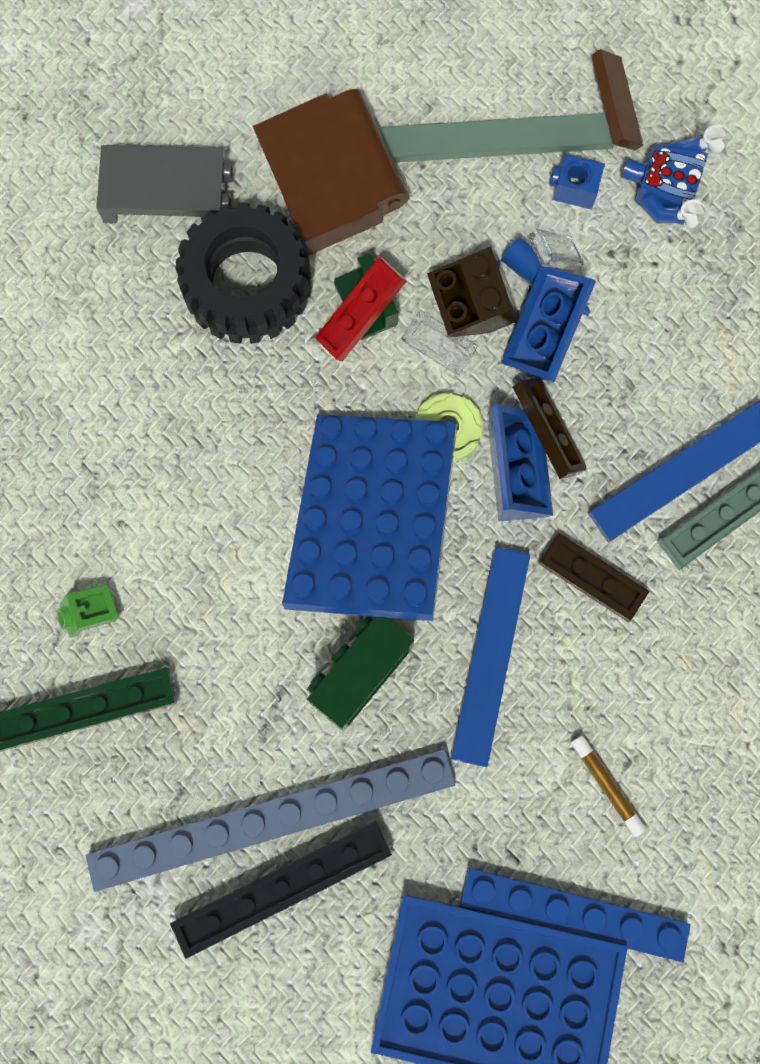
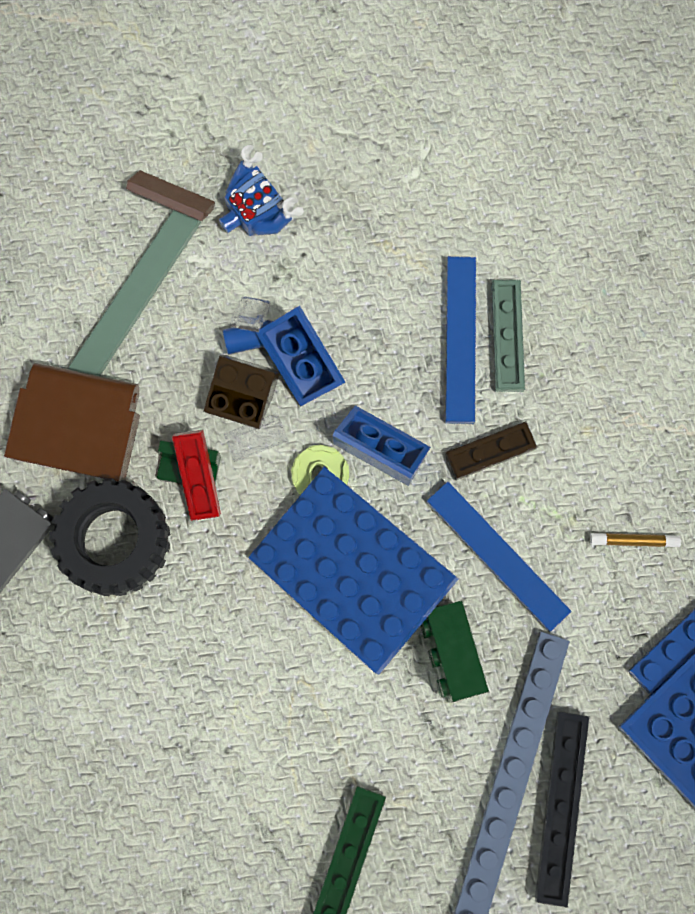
camera: 55 degrees left, 0 degrees up
bright green bracket [57,584,119,638] -> none
dark brown tile [512,378,587,479] -> none
blue brick [550,154,605,210] -> none

